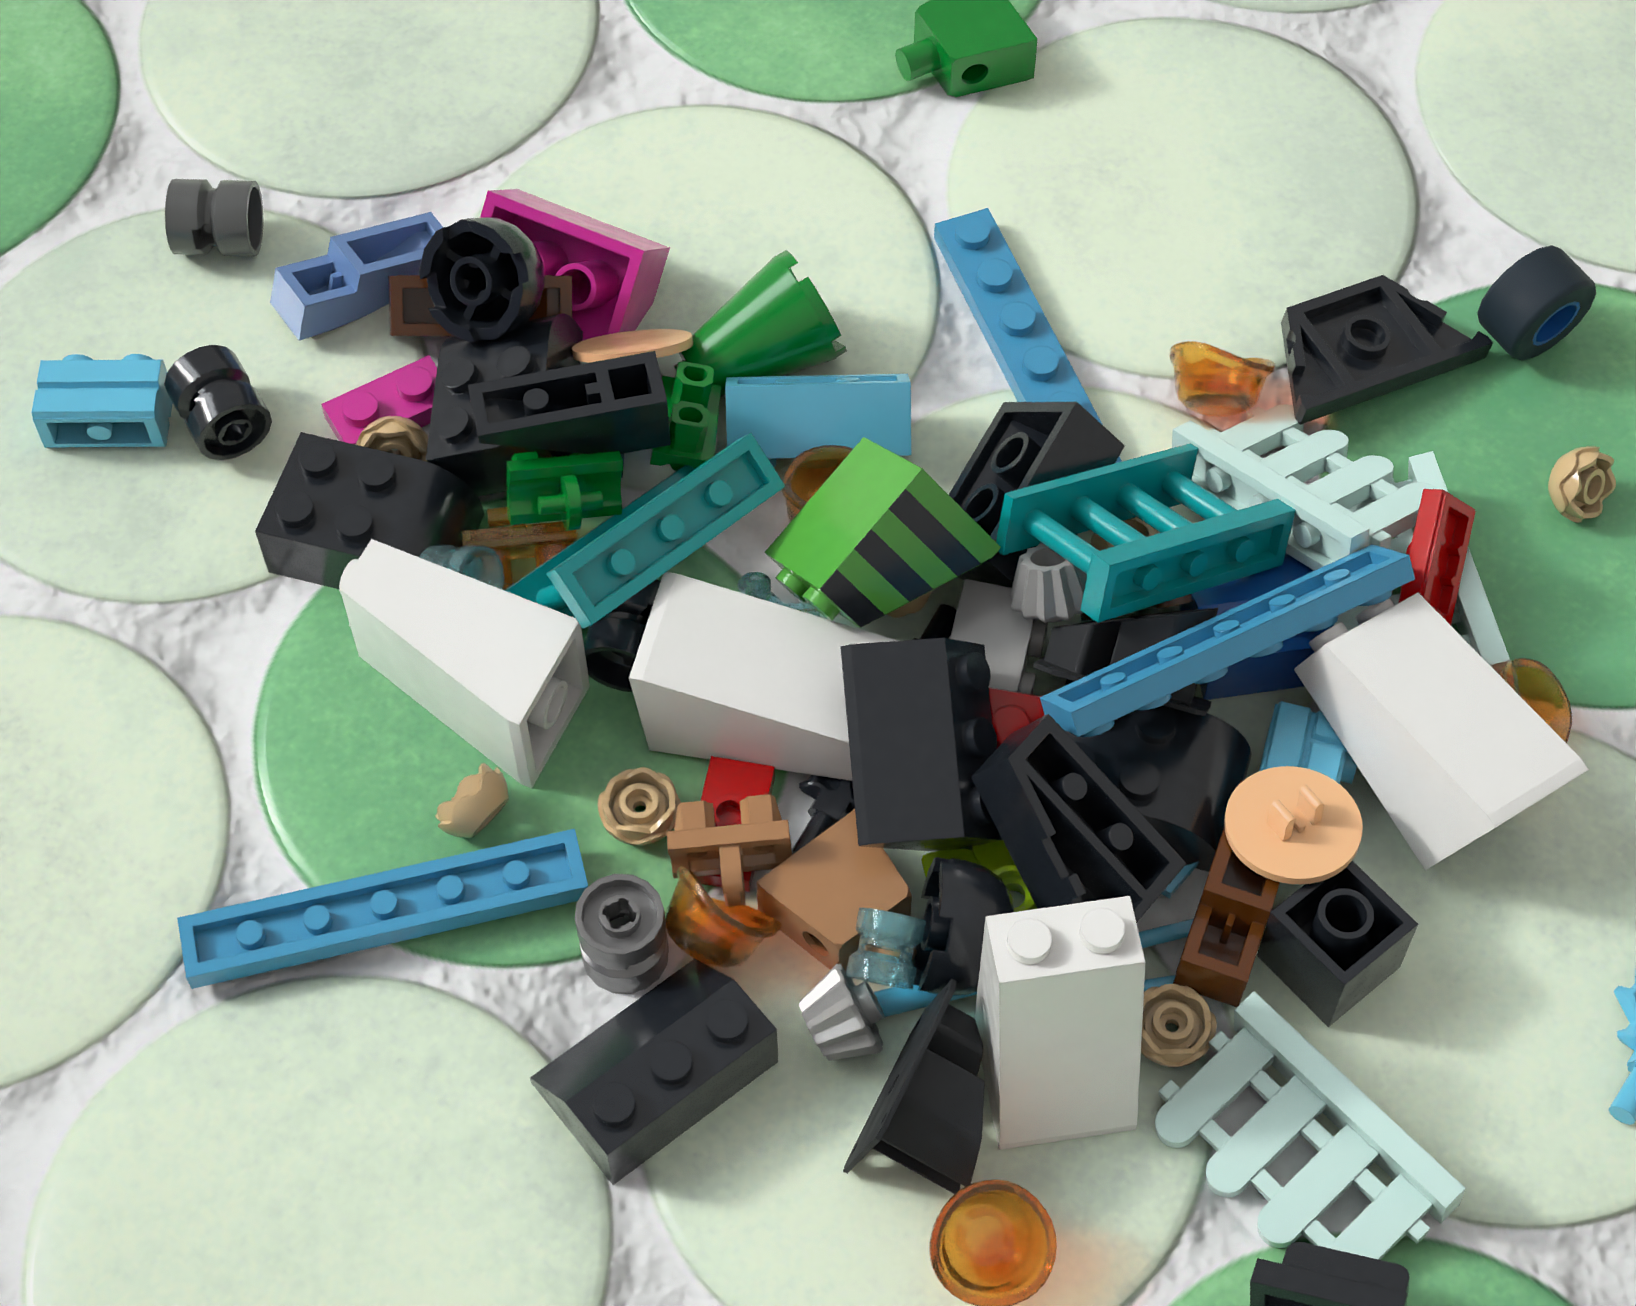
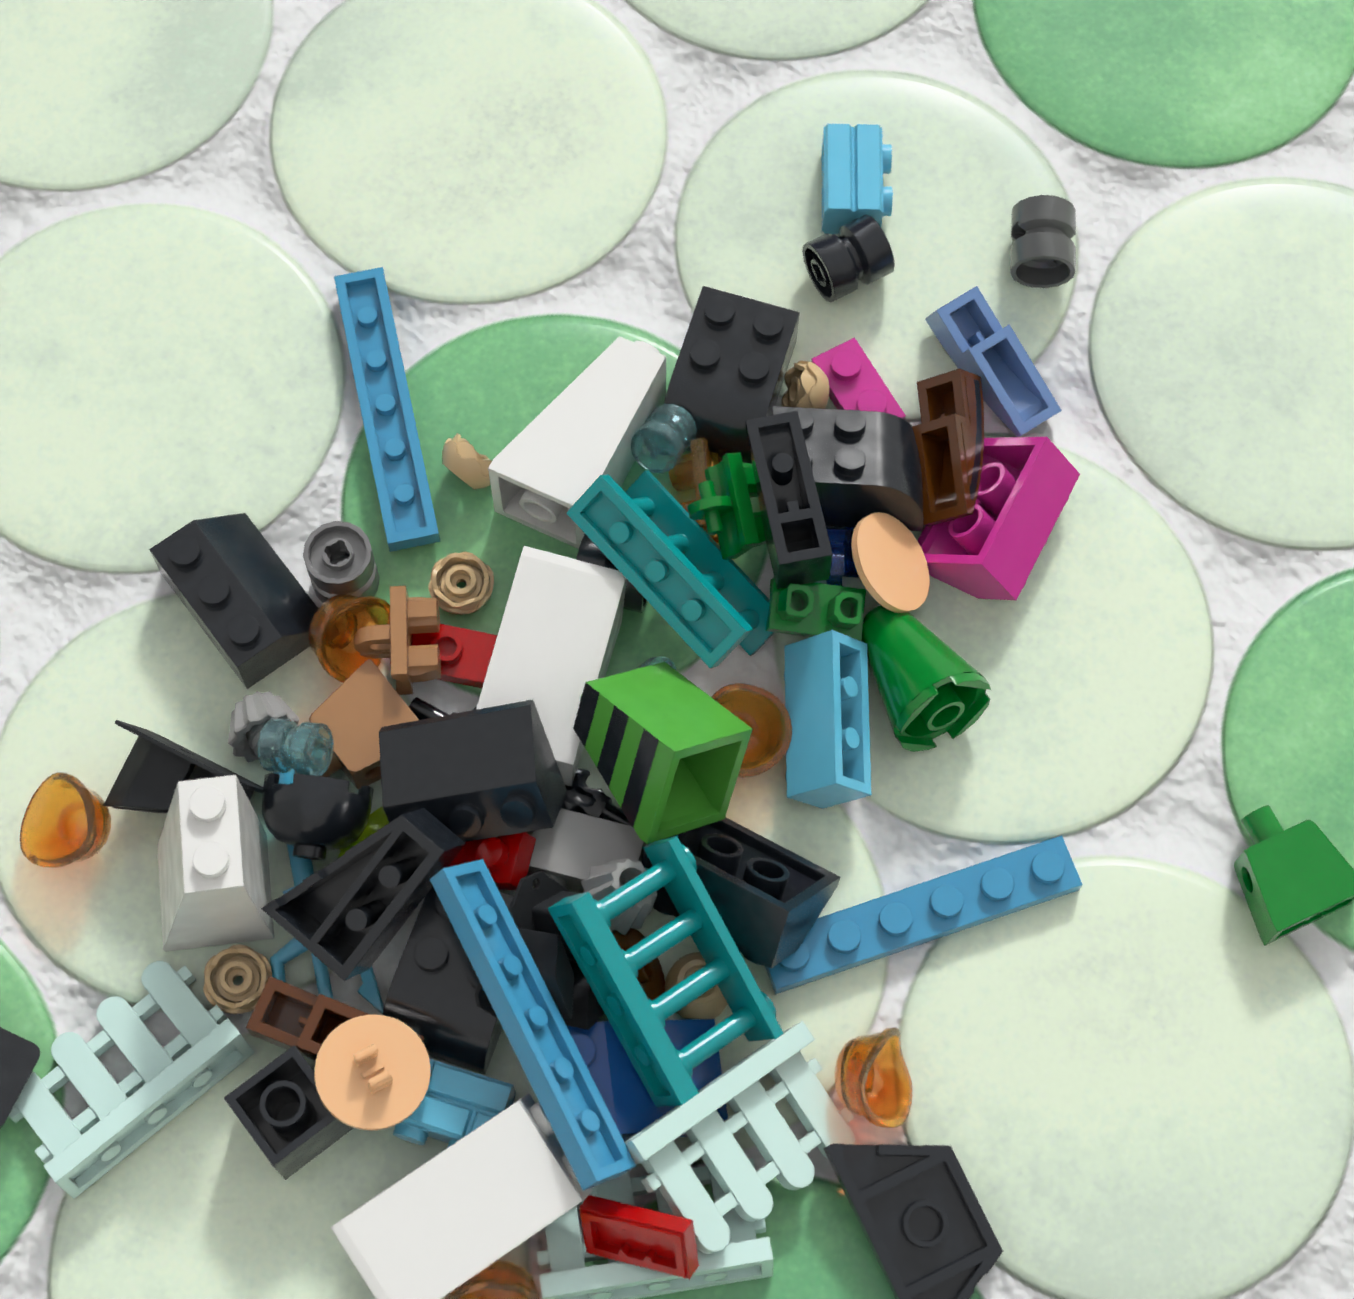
camera: 90 degrees right, 10 degrees up
black cylinder [419,217,545,342] -> none

